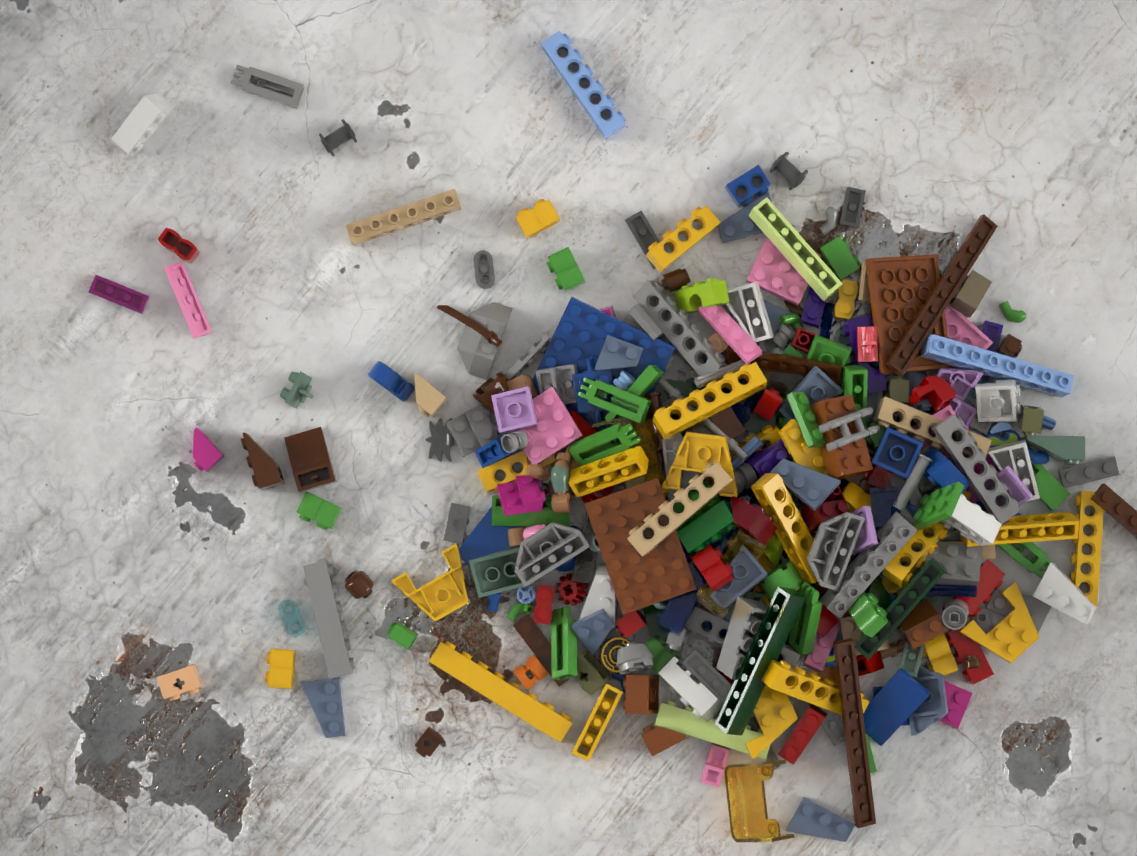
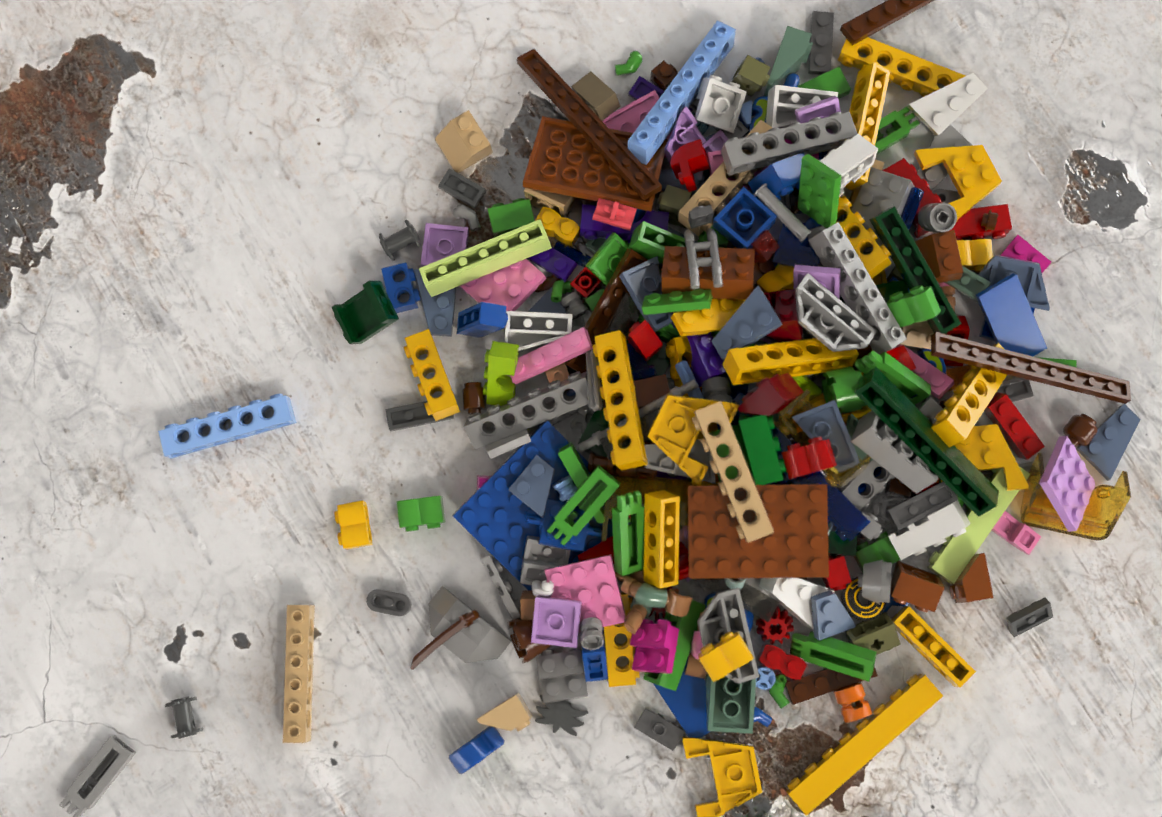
camera: 65 degrees left, 5 degrees down
none -> dark green panel [332,281,399,344]
none -> lavender plate [421,223,469,267]
none -> tan slope [435,110,493,173]
none -> blue brick [456,302,508,338]
none -> white arm [531,580,554,596]
none -> flat silver plate [688,205,713,229]
none -> yellow brick [698,631,753,682]
none -> dark grey plate [1006,597,1053,637]
none -> lavender plate [1040,436,1095,532]
none -> reddish brown head [1063,413,1098,447]

